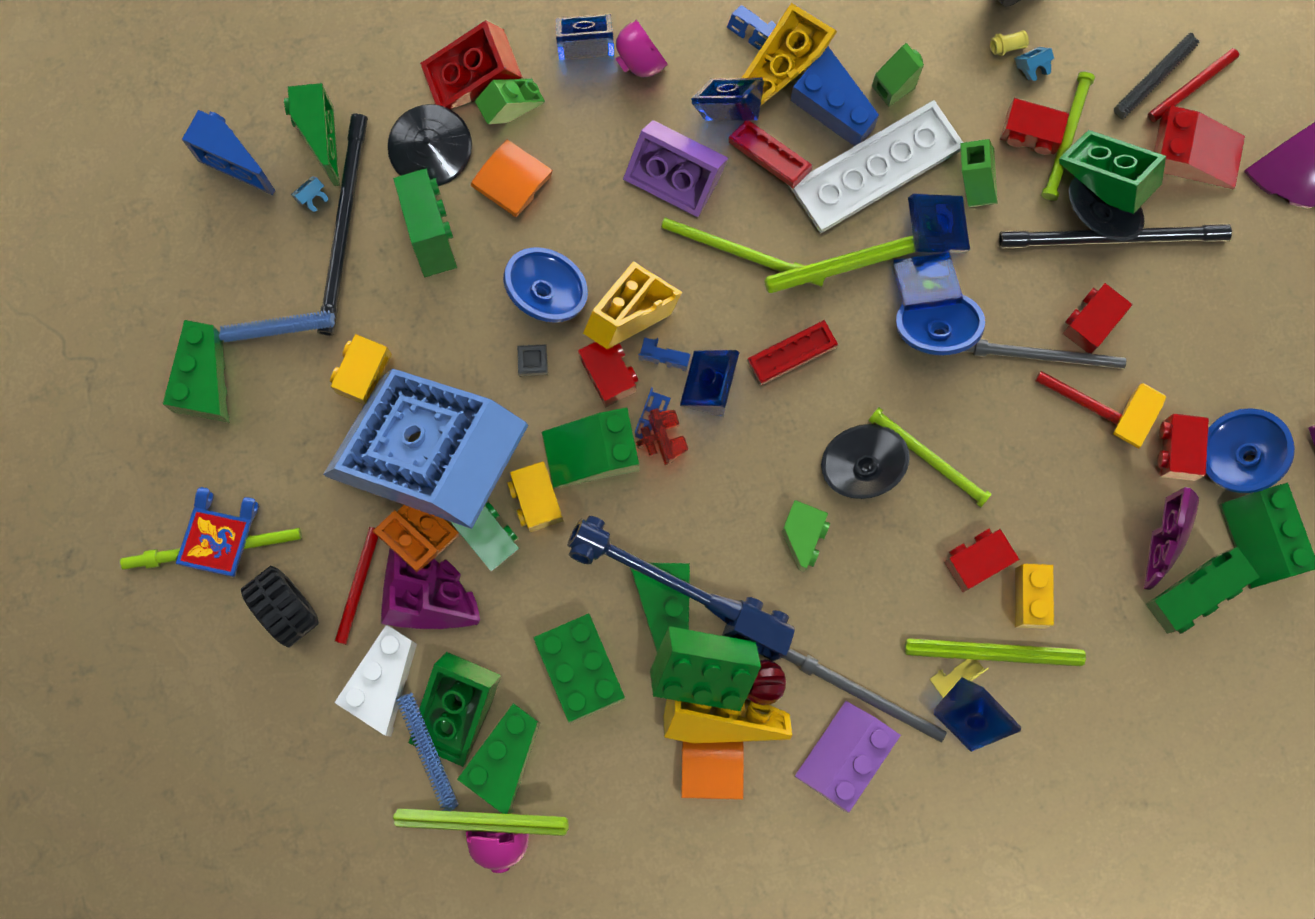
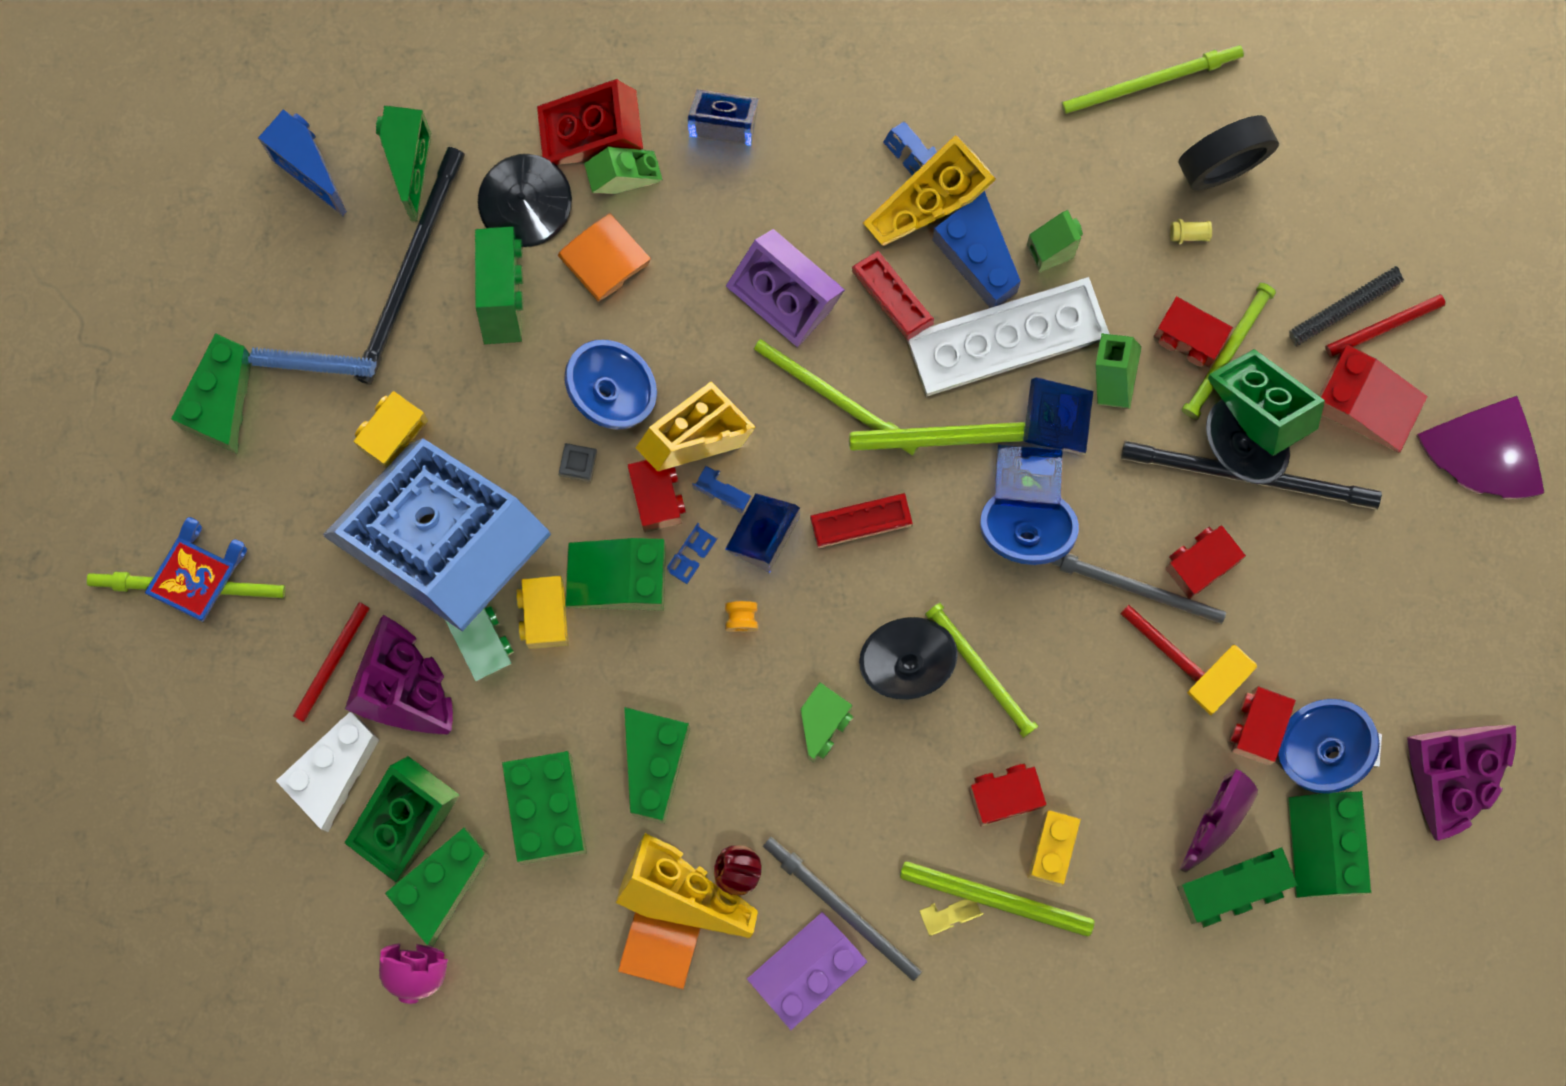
camera: 15 degrees right, 0 degrees up
black tyre [241,565,319,648] -> none
dark azure tile [291,176,328,212] -> none
orange slope [373,505,459,572] -> none
lime axle [393,809,569,836] -> none
medium blue axle [396,693,459,811] -> none
dark blue bar [567,516,795,661] -> none
dark pink cylinder [616,19,668,78] -> none
clear red hips [636,408,688,465] -> none
green brick [650,626,761,711] -> none
clear blue slope [691,78,764,121] -> none
clear blue slope [933,677,1021,752] -> none
dark azure tile [1014,47,1055,81] -> none
none -> light orange wheel [725,601,758,632]

